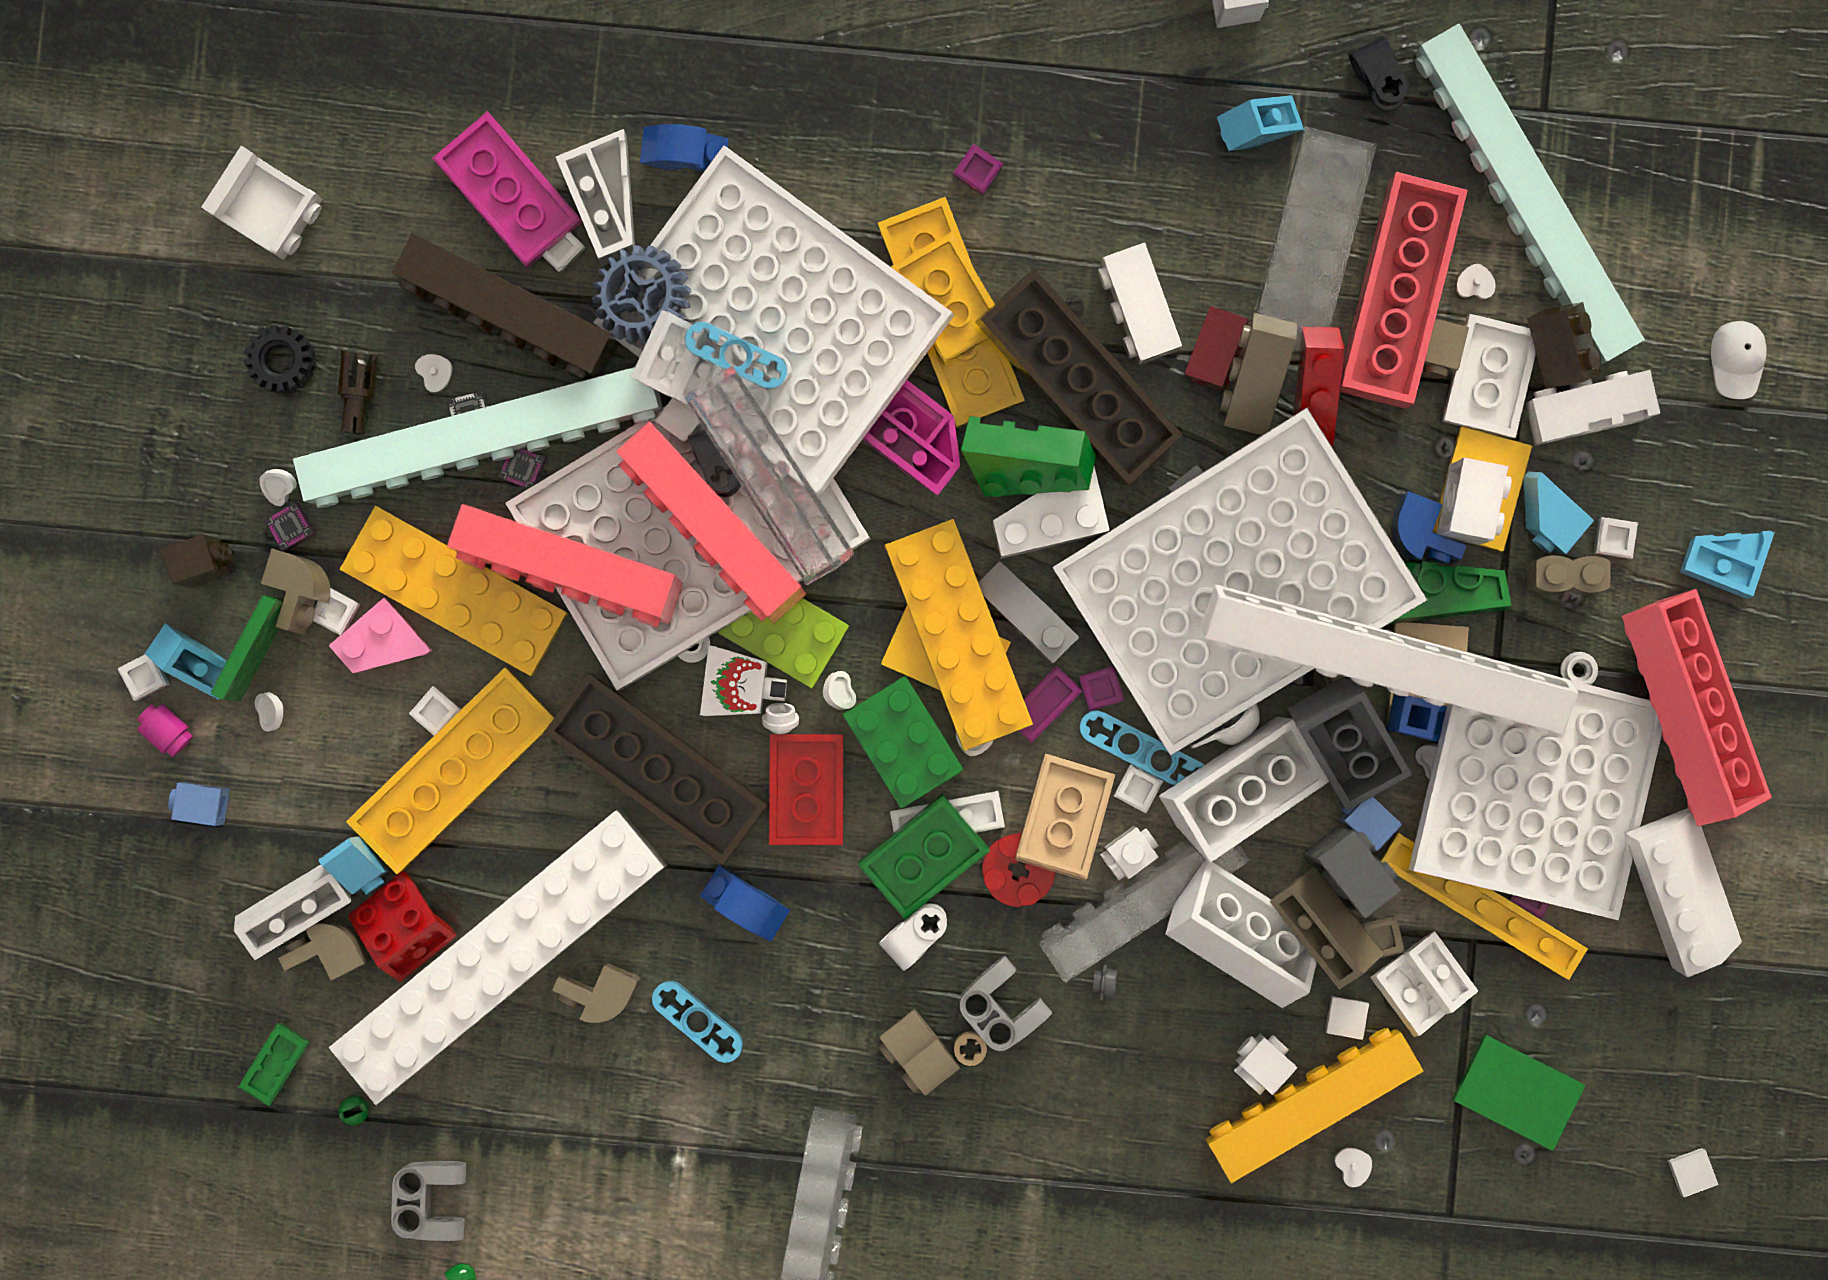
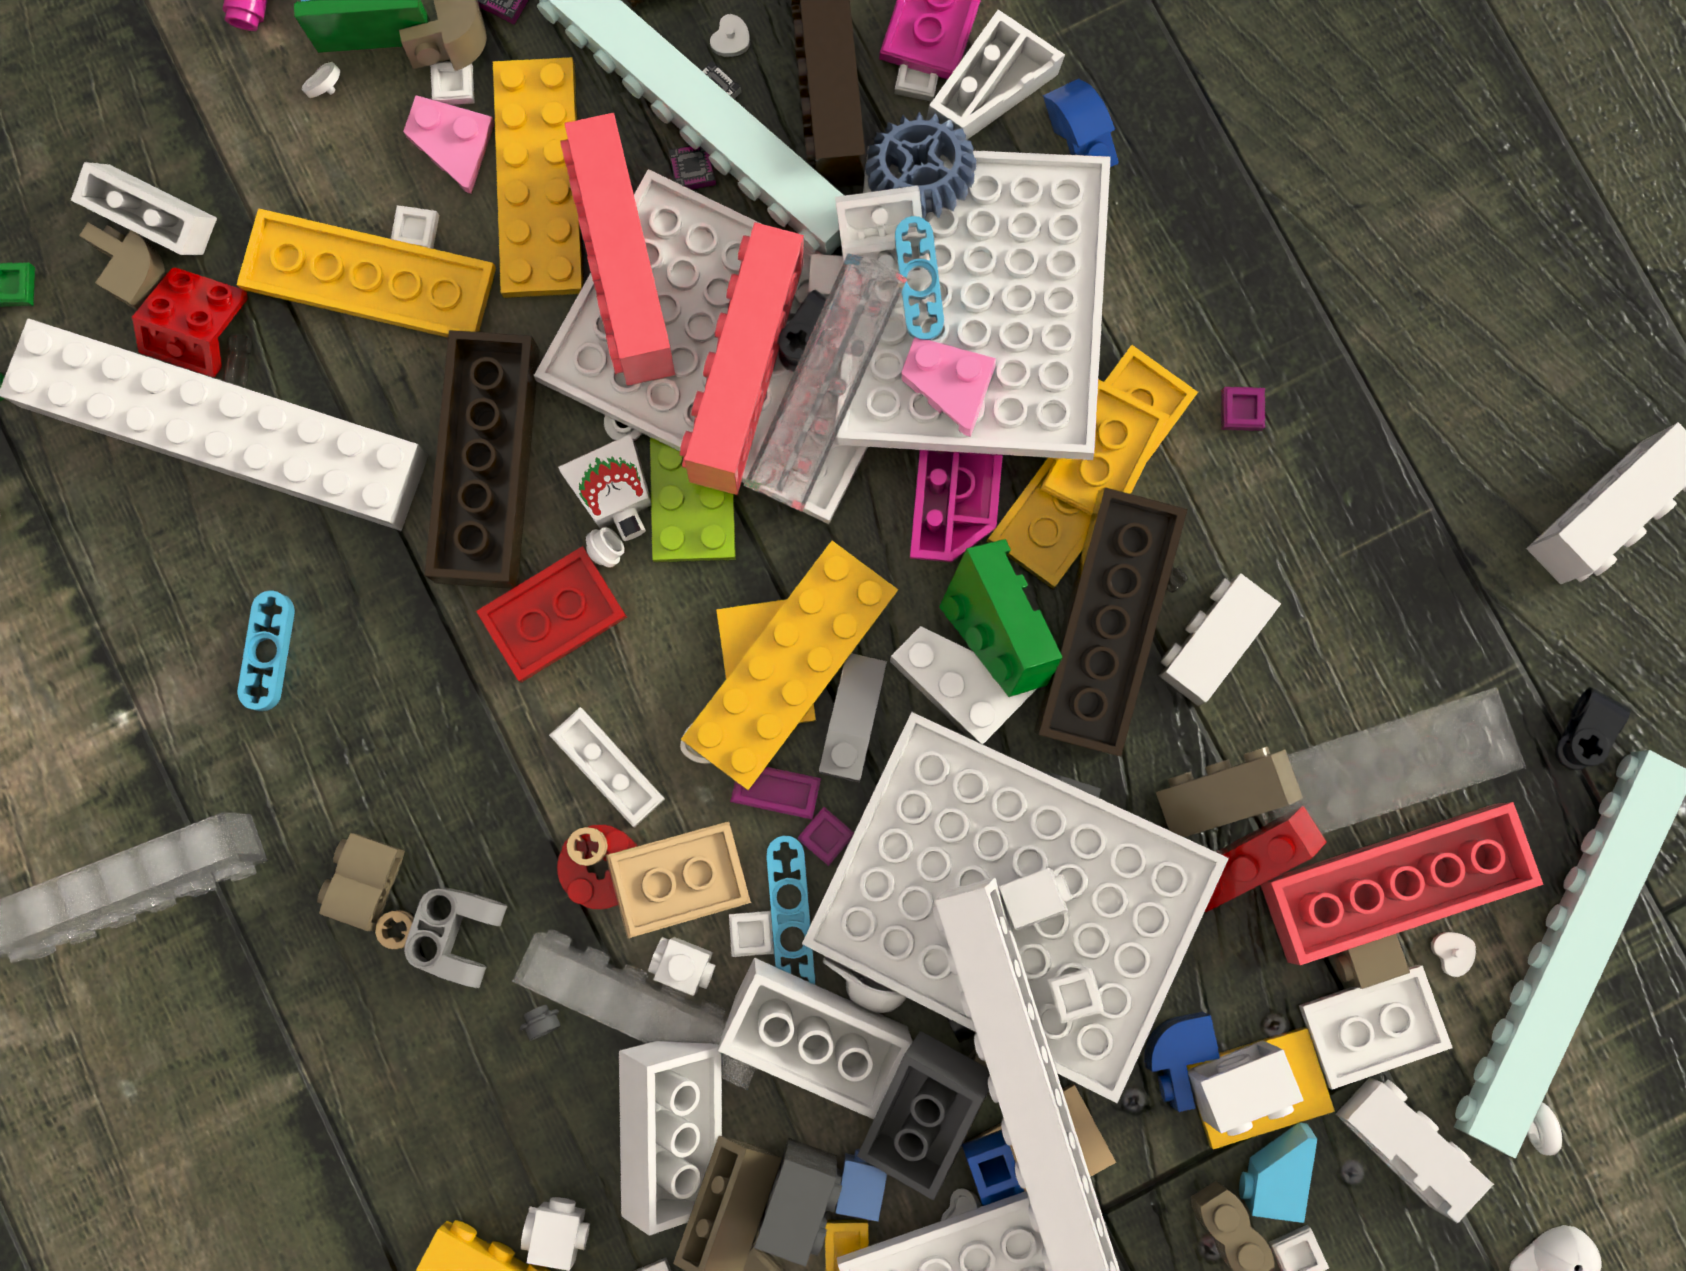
camera: 55 degrees right, 5 degrees down
medium blue brick [168,782,230,826] -> none
medium azure slope [318,836,389,895] -> none
dark tan brick [552,963,641,1023] -> none
blue brick [700,865,790,941] -> none
white piece [823,671,856,710] -> none
green brick [842,675,964,809] -> none
green tile [858,793,990,920] -> none
white piece [879,903,947,971] -> none
dark red hinge [1184,306,1250,393] -> none
medium azure slope [1217,95,1304,151] -> none
green wing [1388,561,1512,624] -> none
dark brown brick [1527,302,1601,389] -> none
none -> tan bush [567,827,608,866]
none -> bright pink wing [901,337,996,437]
none -> white brick [999,868,1072,930]
none -> white tile [1048,968,1105,1024]
none -> white piece [1527,1102,1562,1155]

